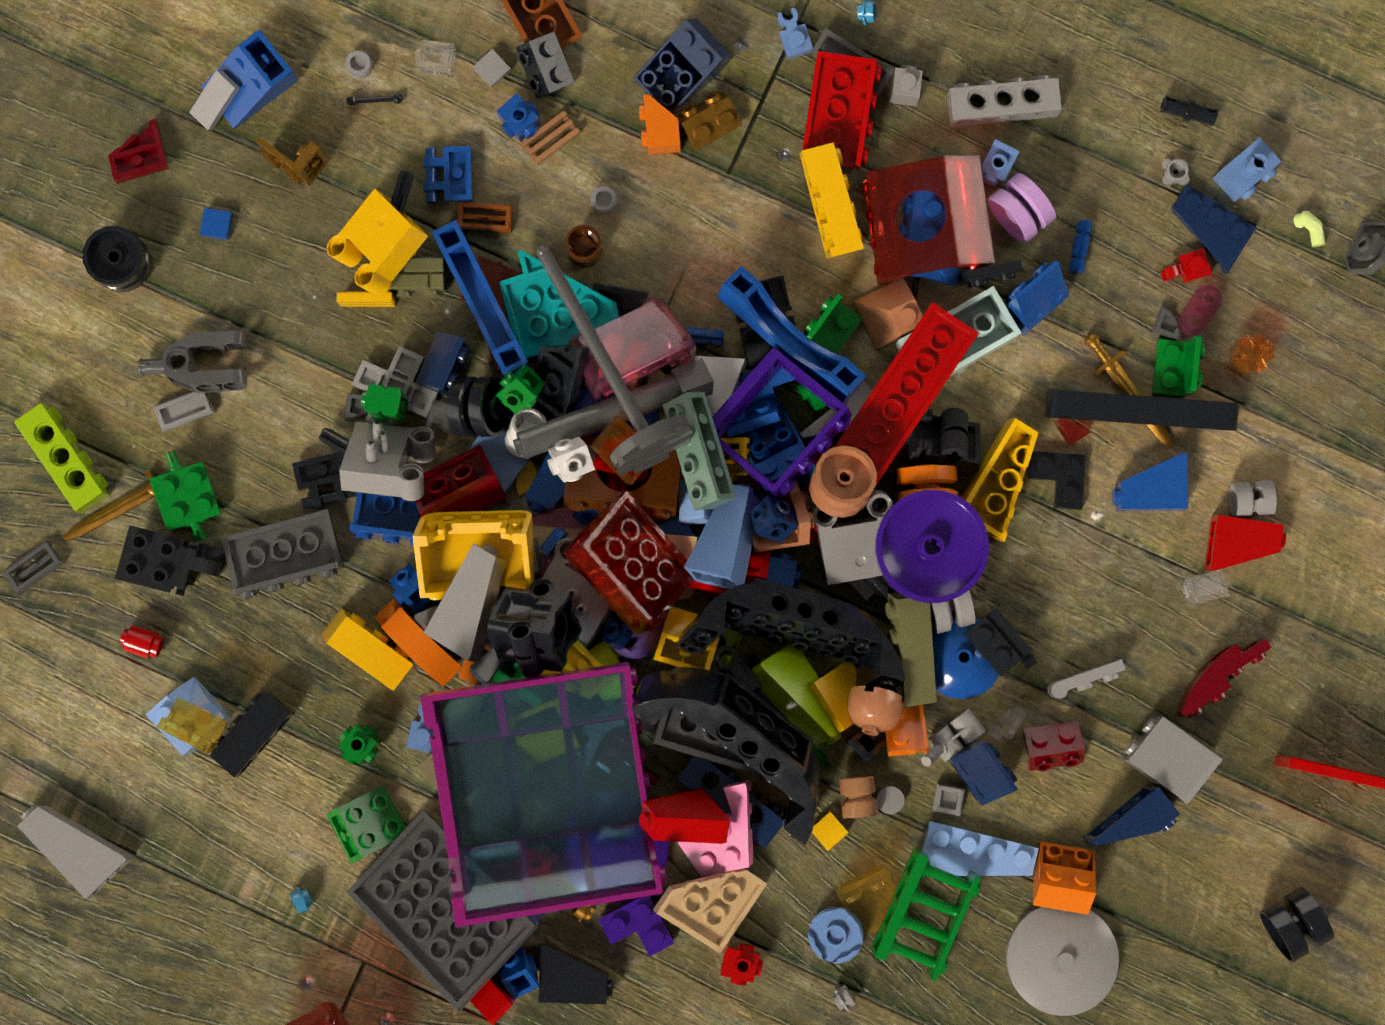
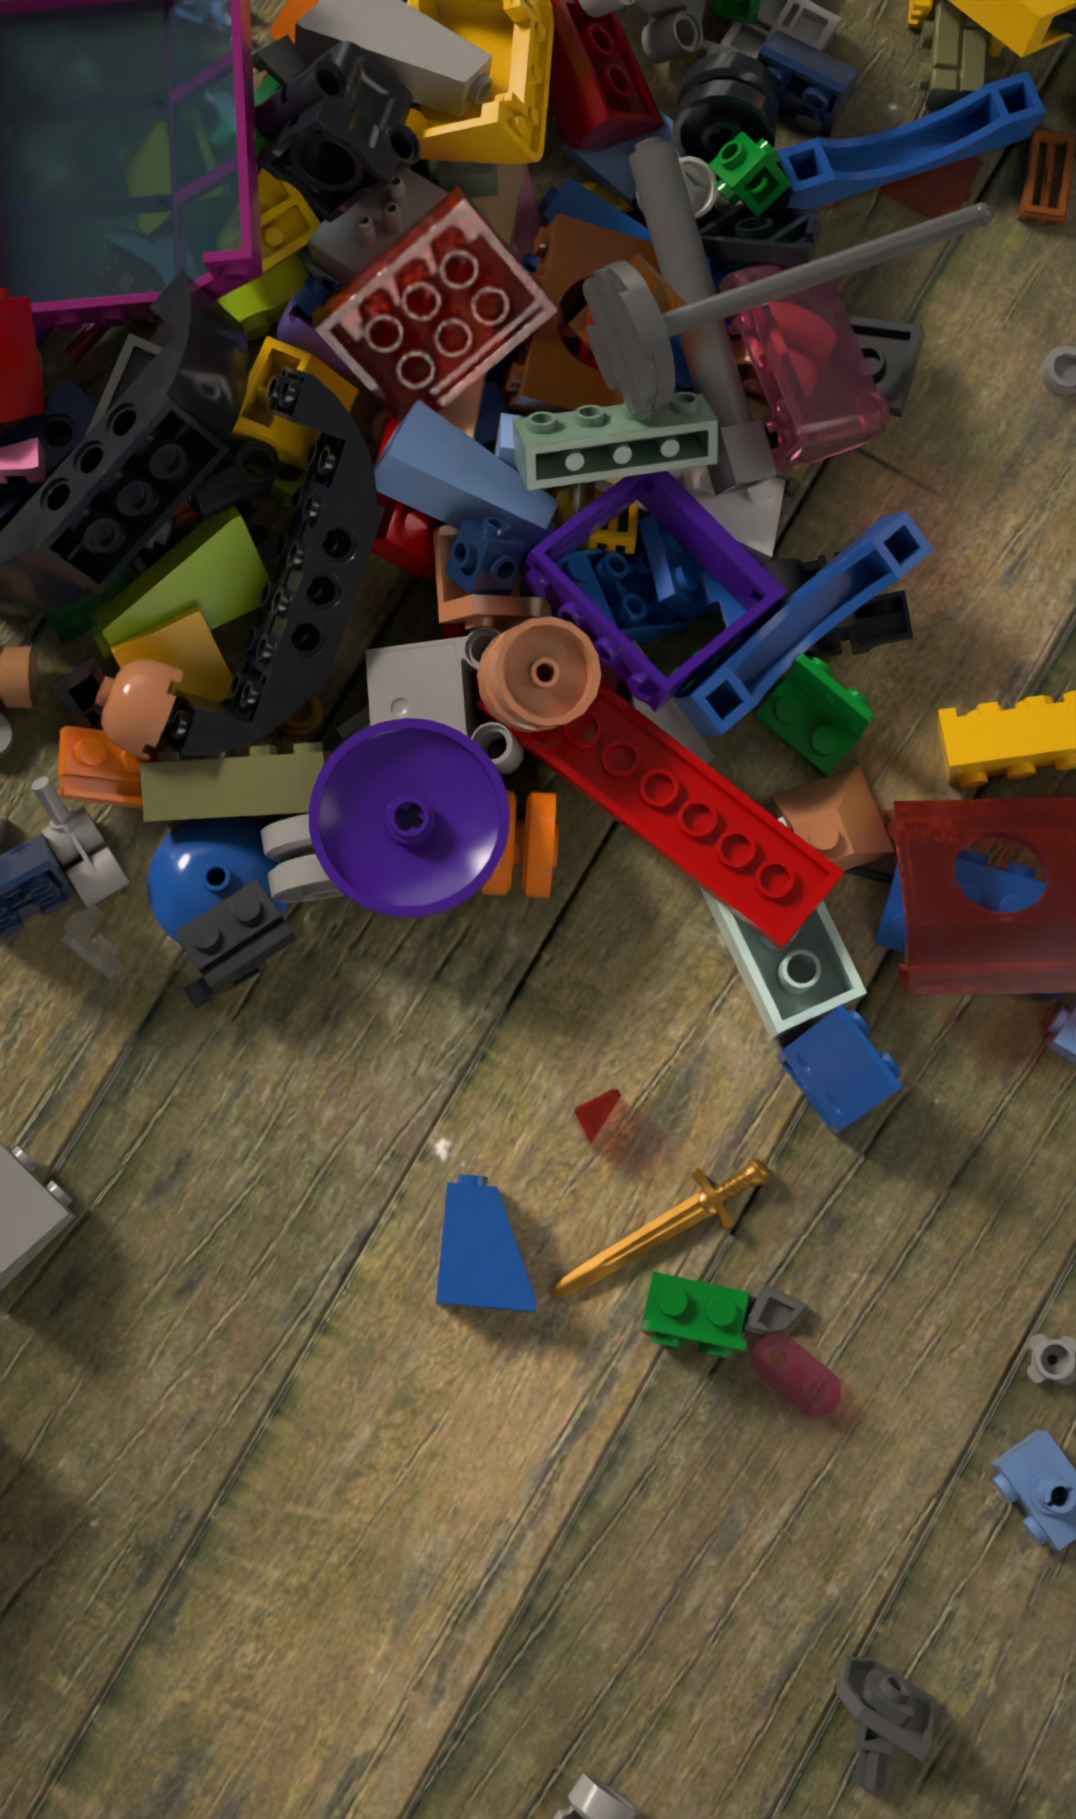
camera: 85 degrees right, 5 degrees down
teal wing [499,250,623,360] -> none
blue tile [540,527,569,555] -> none
white brick [547,436,595,482] -> none
reddish brown wheel [565,225,603,267] -> none
blue axle [670,326,724,346] -> none
blue brick [766,553,801,588] -> none
black plate [900,408,980,471] -> none
black plate [959,260,1023,288] -> none
yellow wedge [961,418,1039,542] -> none
lavender wheel [987,173,1056,244] -> none
dark red bracket [1023,721,1085,771] -> none
black plate [1028,451,1086,510] -> none
black beam [1045,389,1239,431] -> none
light grey plate [1047,659,1126,699] -> none
blue axle [1069,220,1093,274] -> none
red plate [1160,248,1212,284] -> none
dark blue wing [1171,184,1257,275] -> none
dark red slope [1176,638,1272,719] -> none
clear brick [1183,569,1230,605] -> none
red slope [1204,515,1286,572] -> none
light grey wheel [1228,479,1277,518] -> none
clear orange brick [1229,334,1275,376] -> none
yellowish green arm [1293,211,1326,247] -> none

